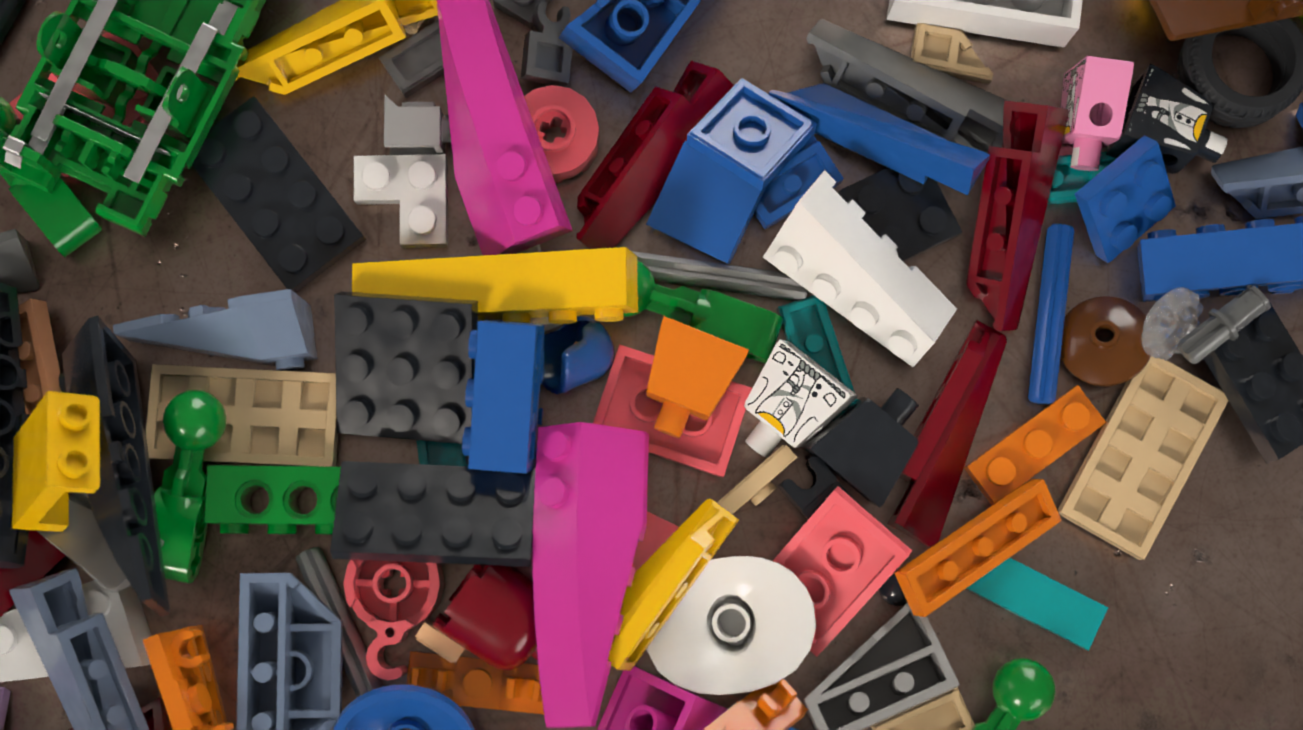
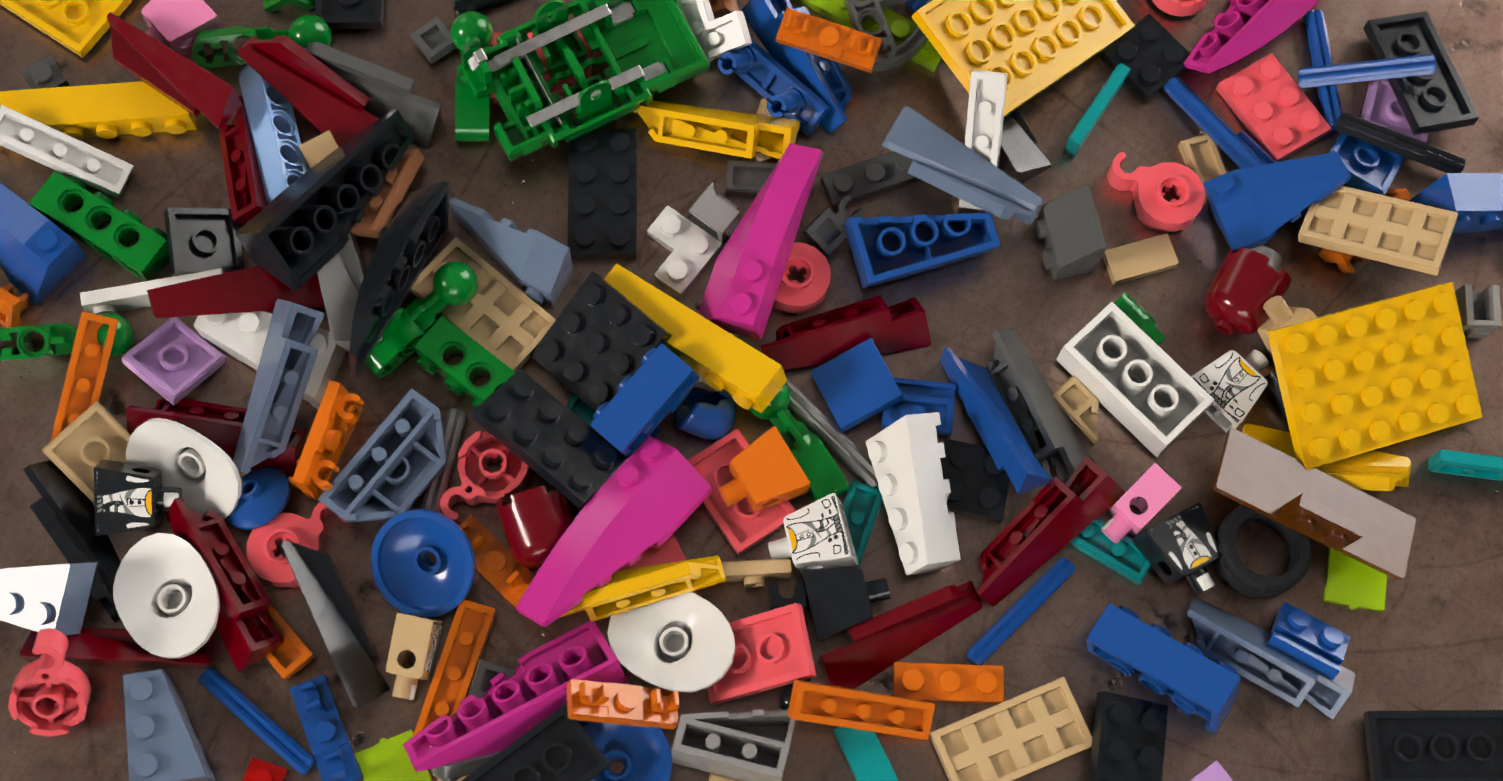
camera: 35 degrees right, 10 degrees down
yellow panel [12,391,100,532] -> none
light nougat tile [415,619,465,663] -> none
tile [686,78,817,191] -> none
reddish brown dish [1060,296,1154,386] -> none
blue plate [1075,135,1176,263] -> none
clear gear [1142,287,1204,361] -> none
dark grey axle [1178,285,1271,364] -> none

